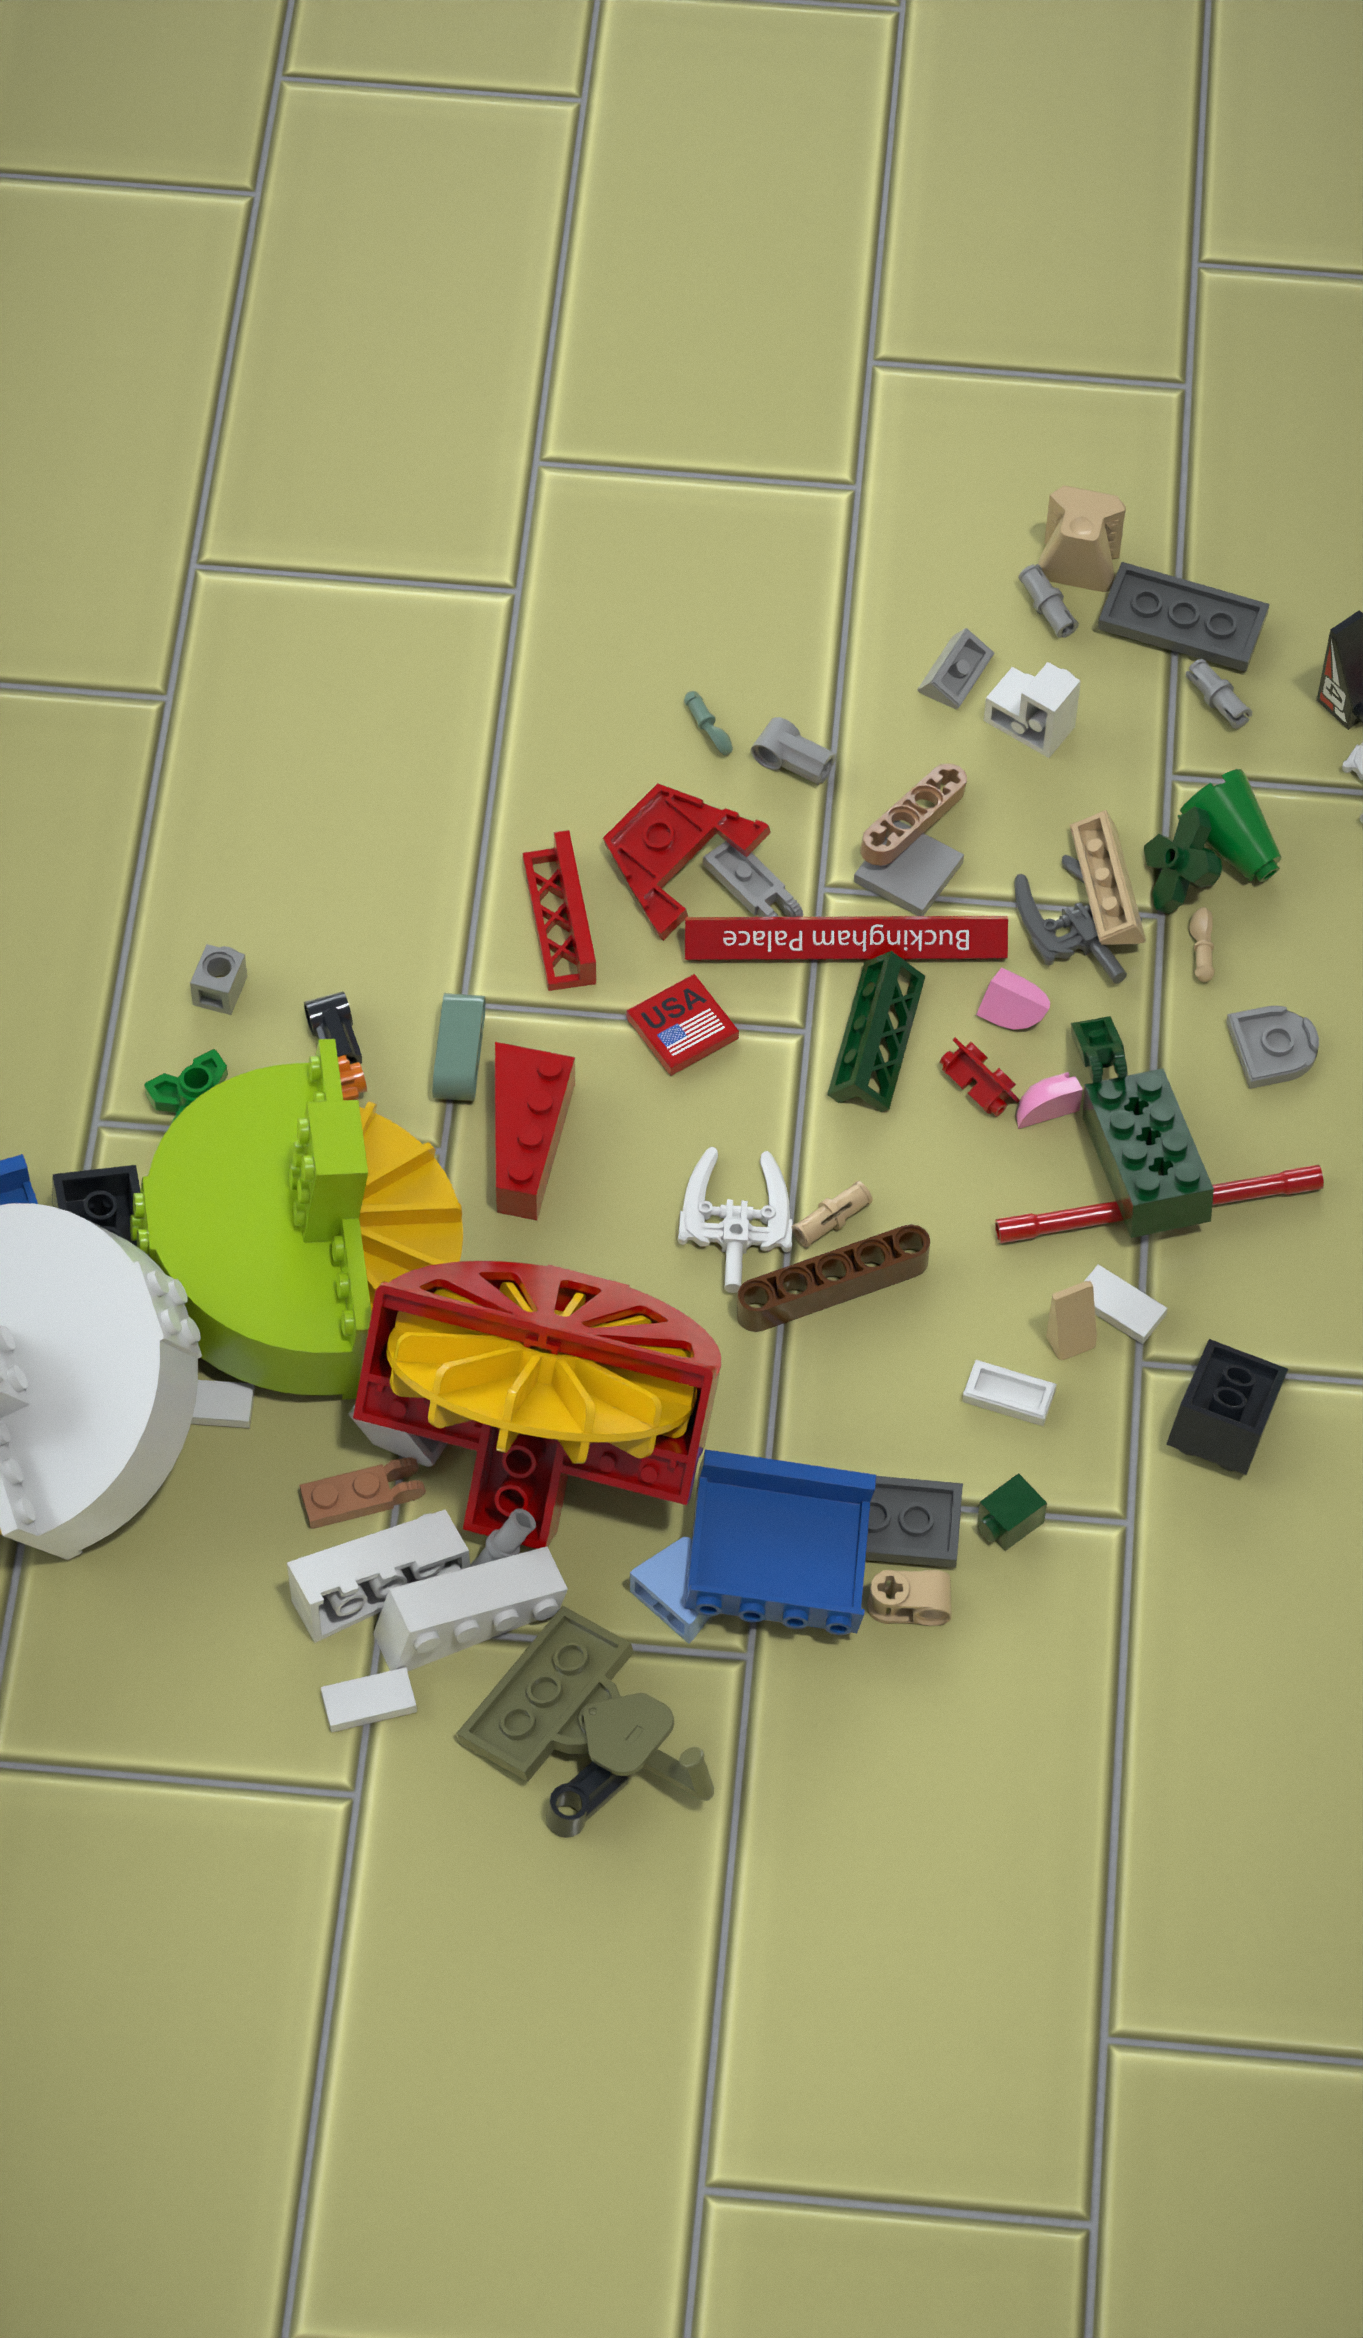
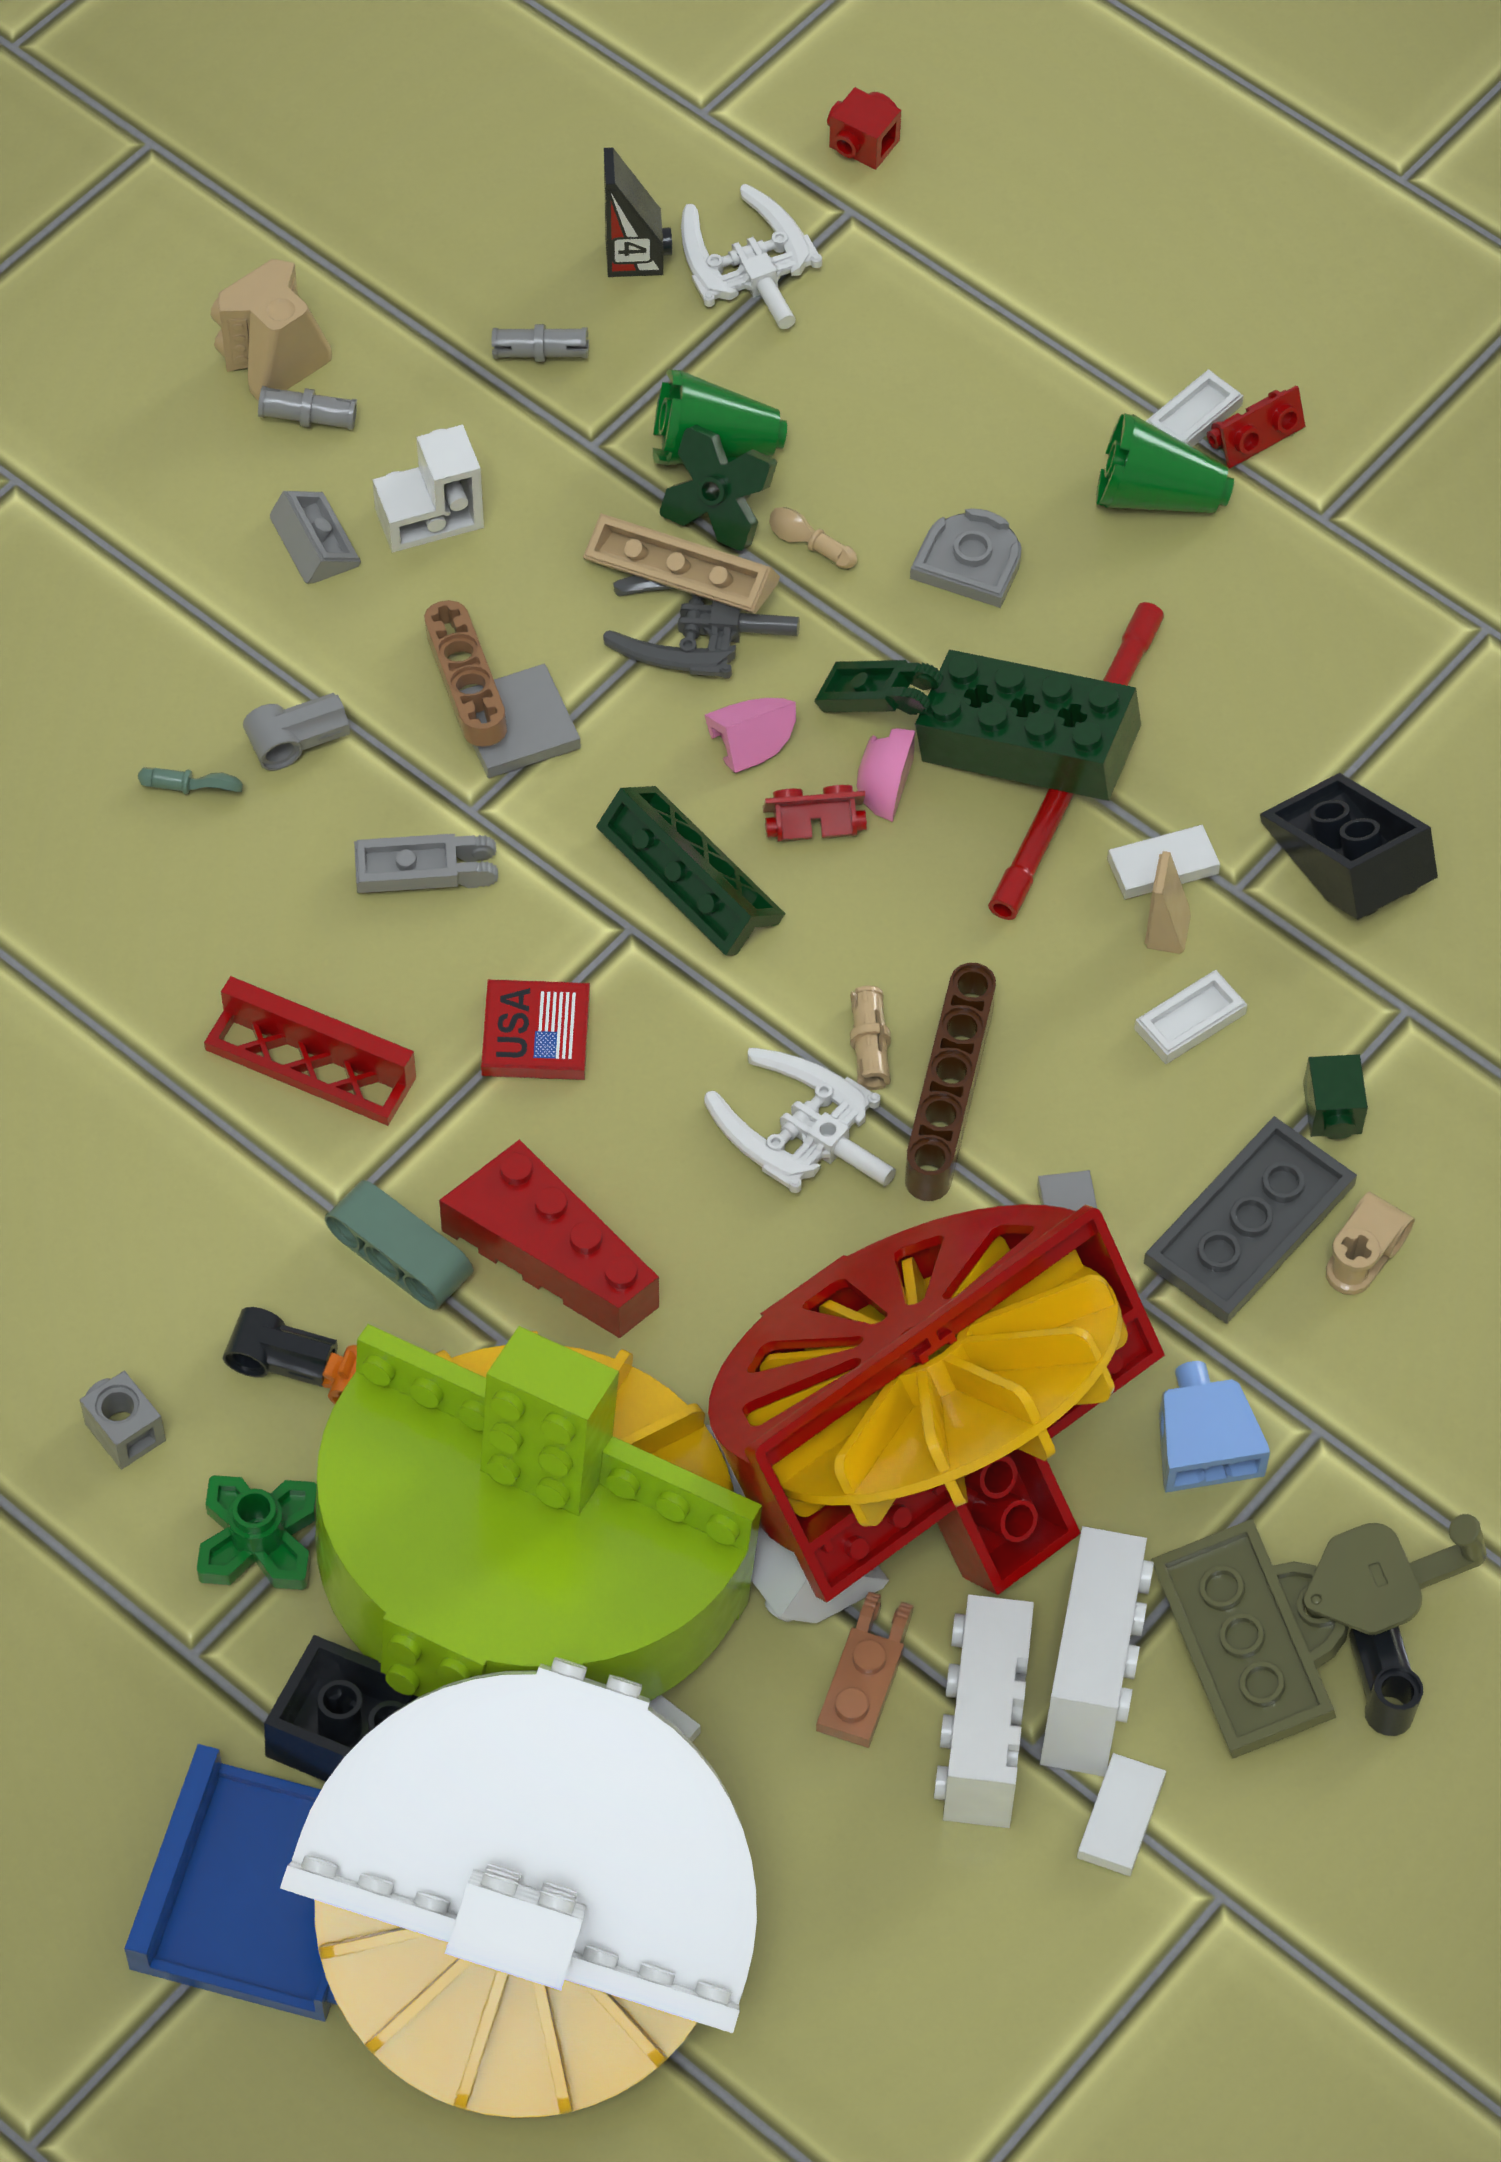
camera: 55 degrees left, 0 degrees up
light grey pin [470,1509,536,1567] -> none
red wing [603,783,771,941] -> none
blue panel [684,1449,876,1635] -> none
red tile [685,916,1008,960] -> none
dark grey plate [1098,562,1270,672] -> none
none -> light grey tile [1037,1170,1097,1211]

